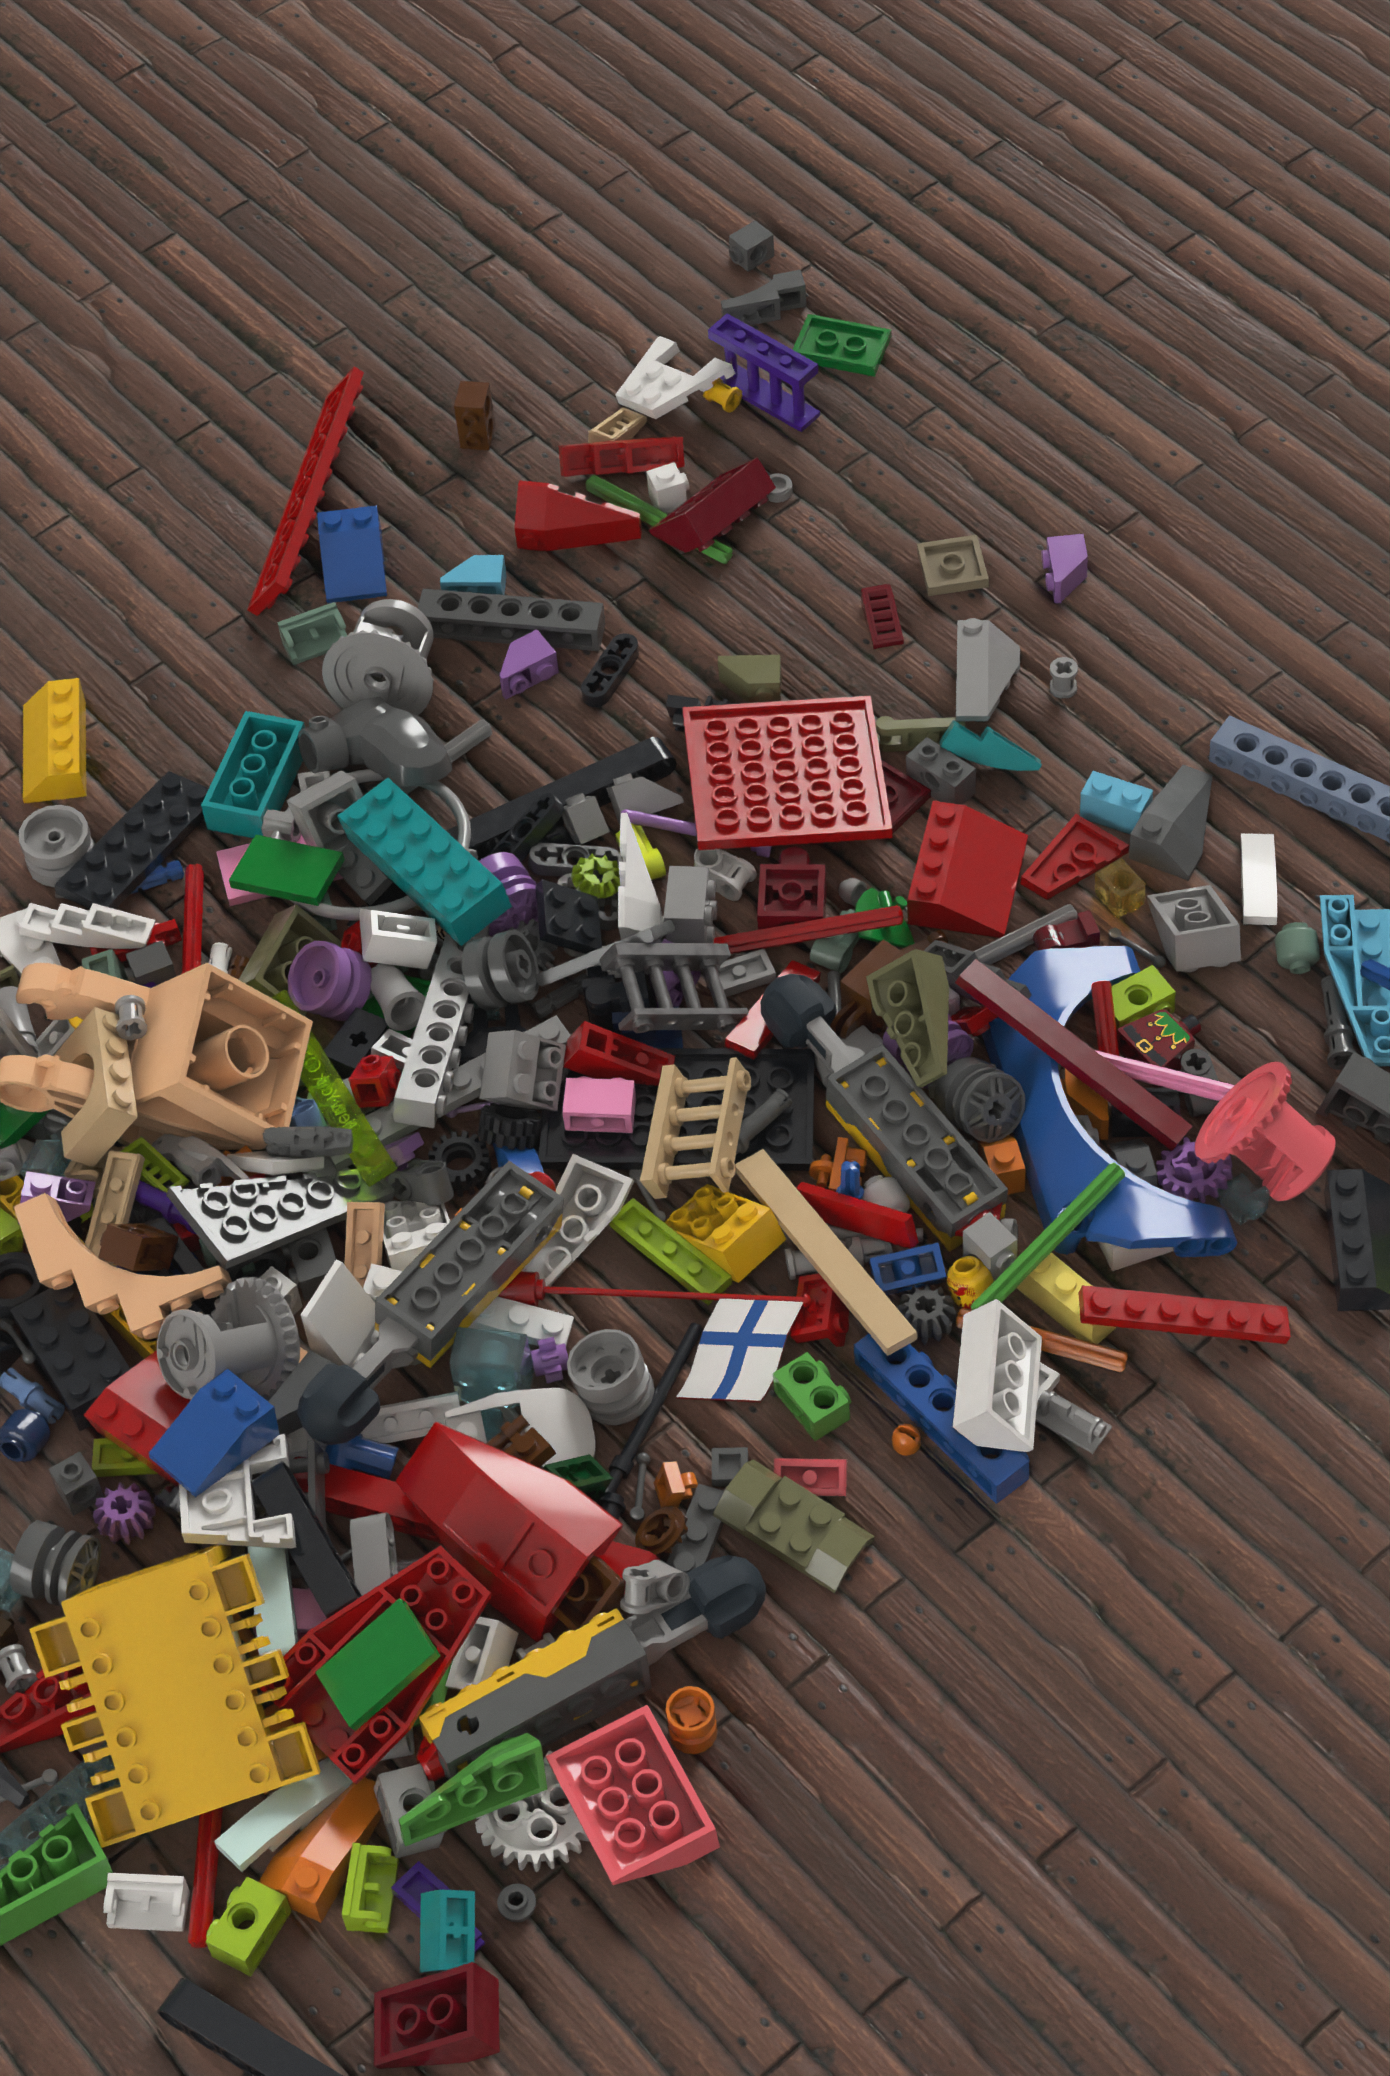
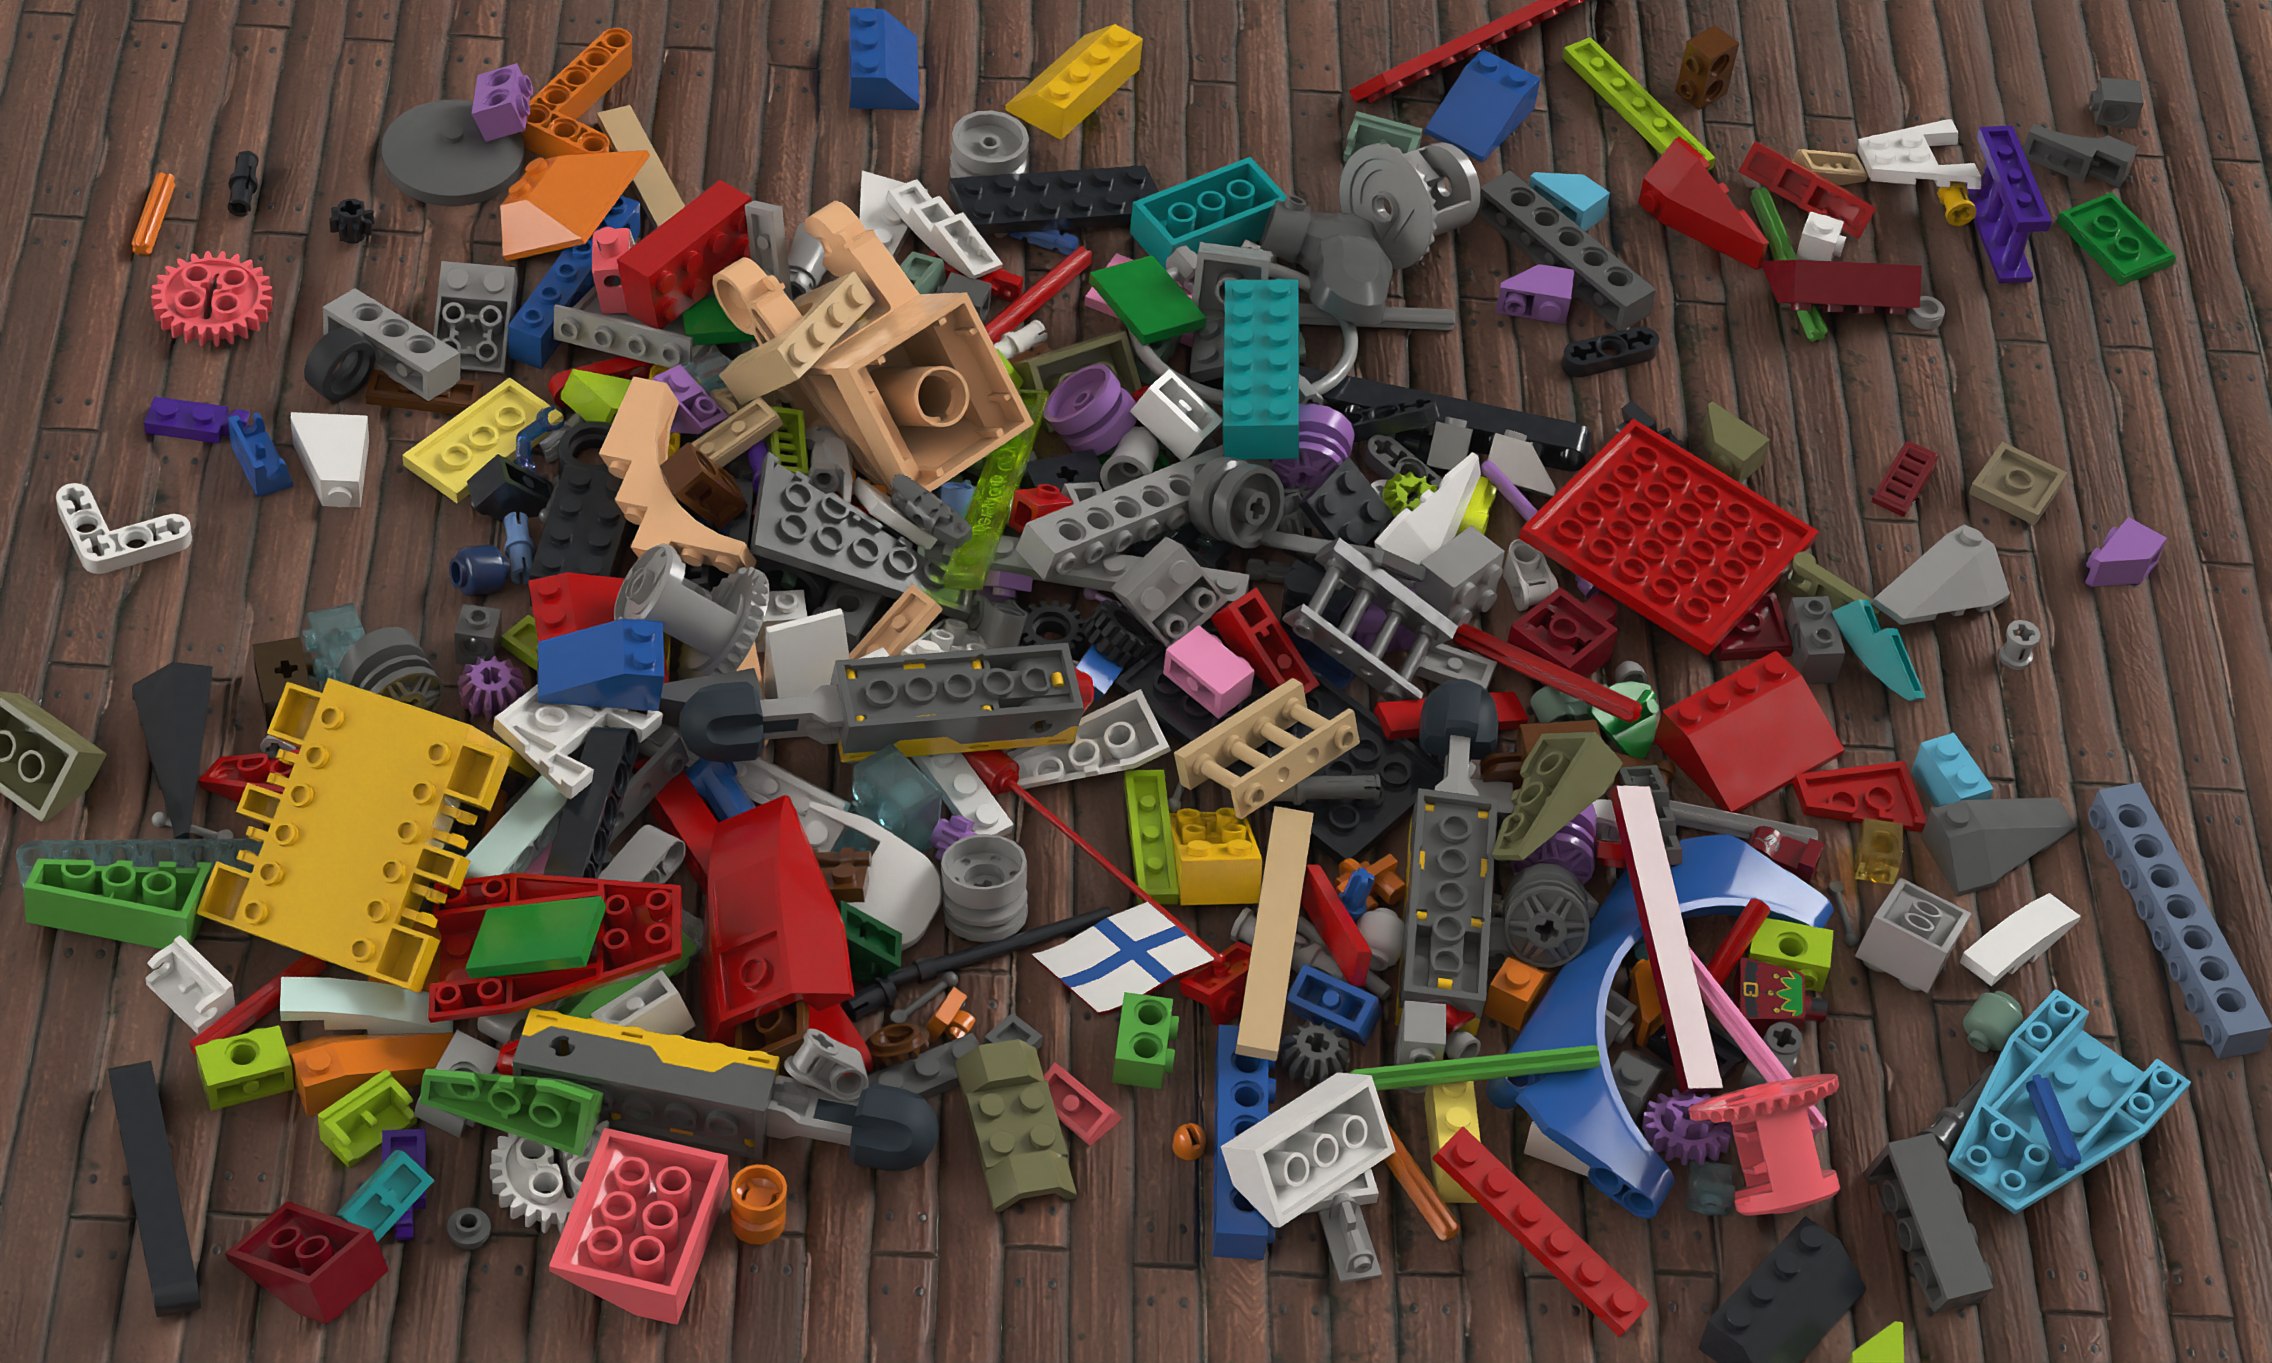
camera: 30 degrees right, 5 degrees down
light grey bush [115,995,147,1040] -> none
yellow head [946,1256,994,1309] -> none
none -> lime plate [1562,37,1716,170]

